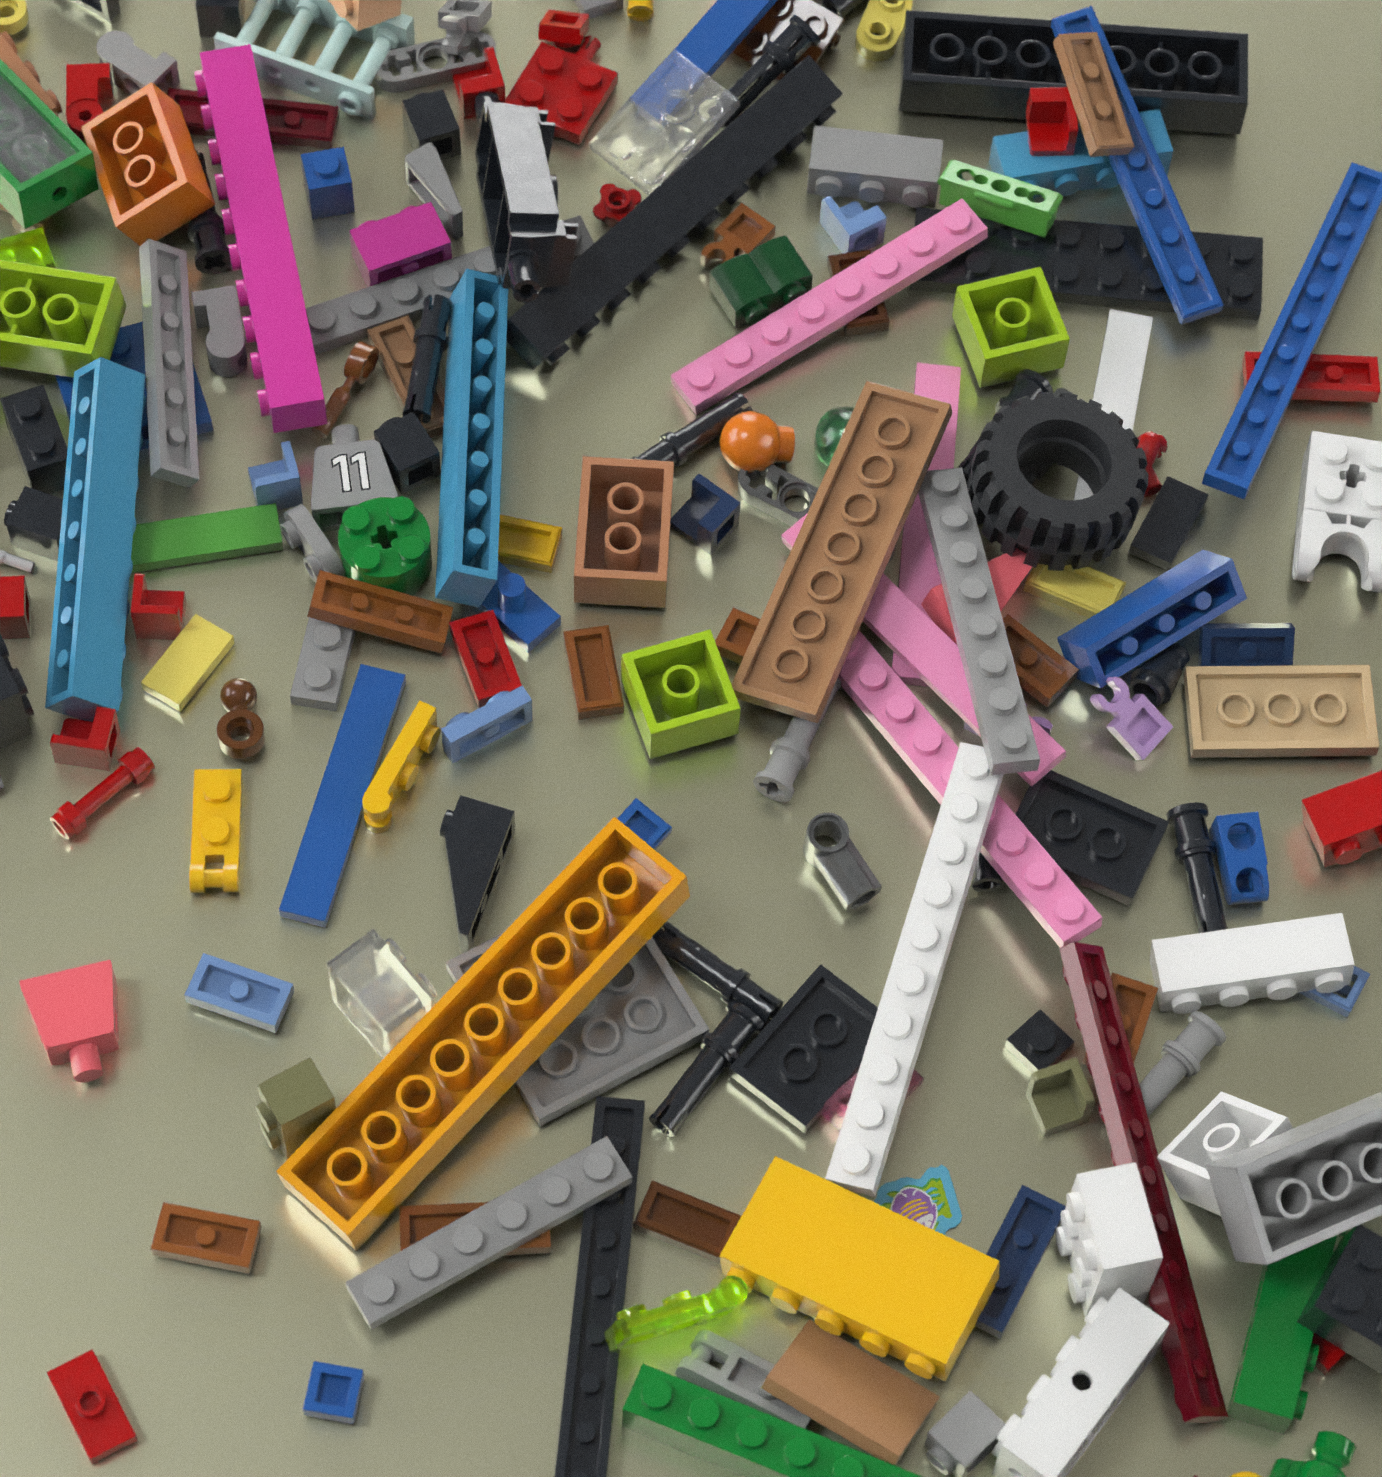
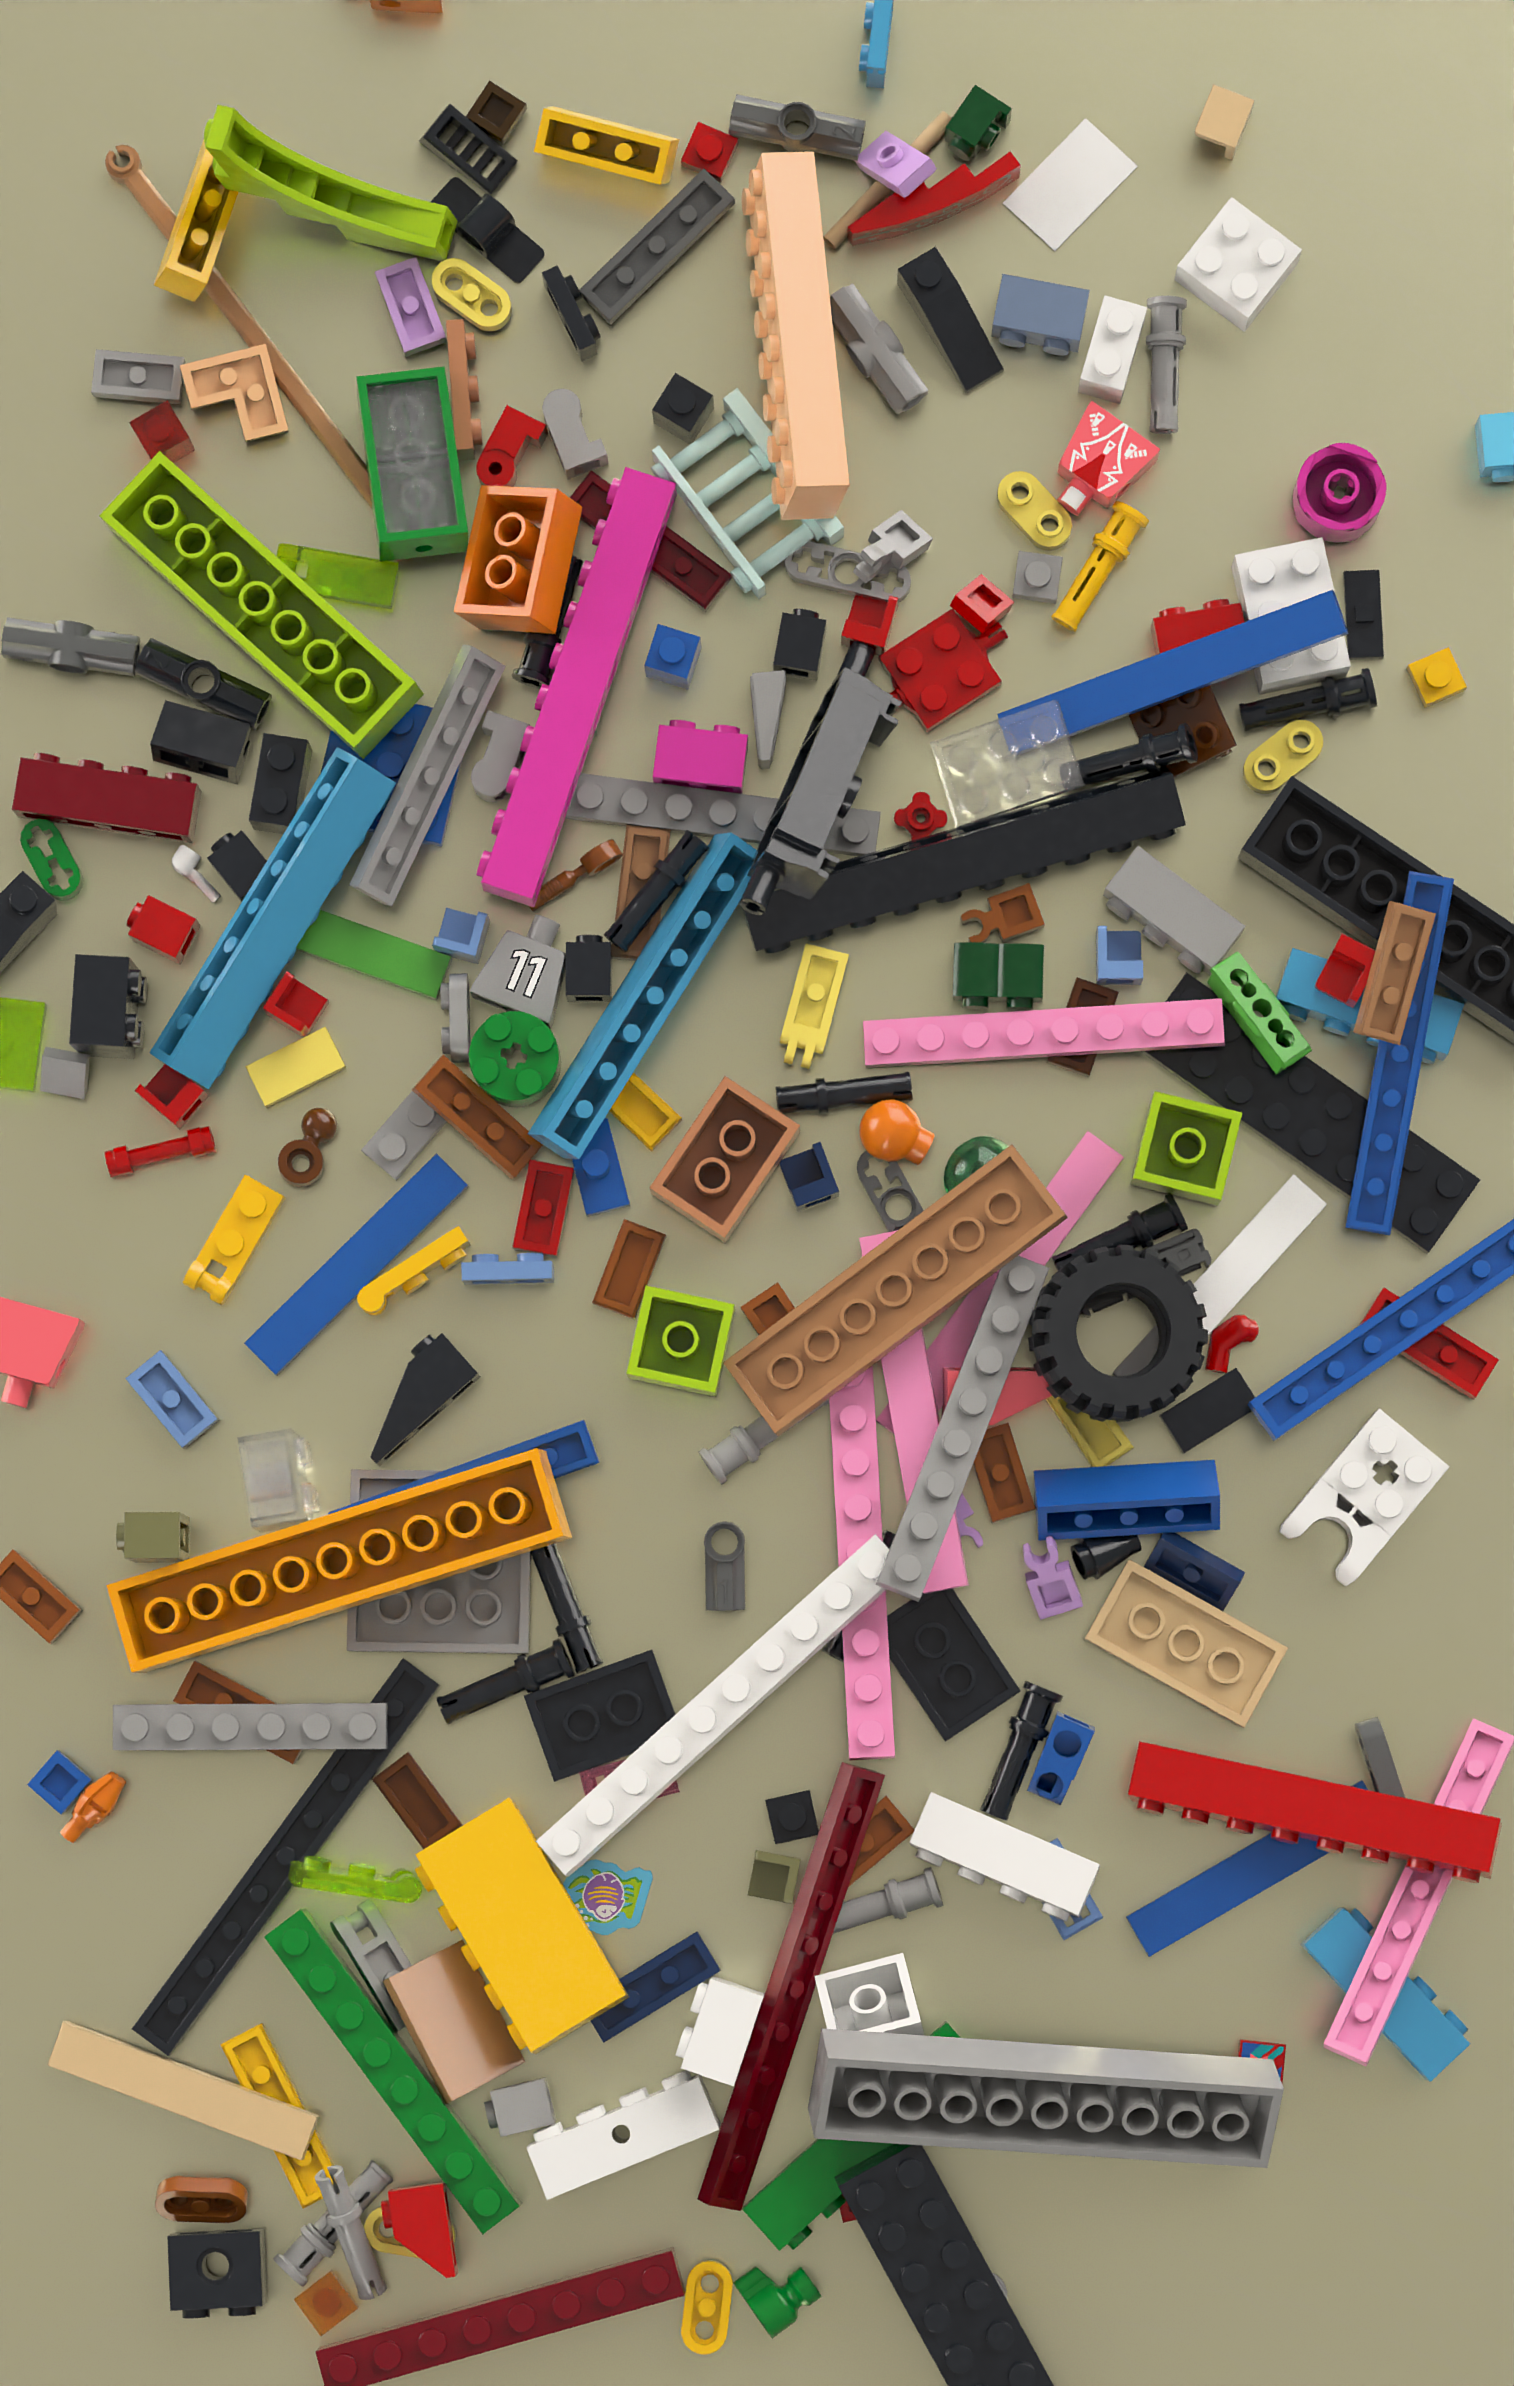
camera: 40 degrees right, 20 degrees up
none -> orange piece [60,1772,126,1843]
none -> light yellow hinge [779,943,849,1069]

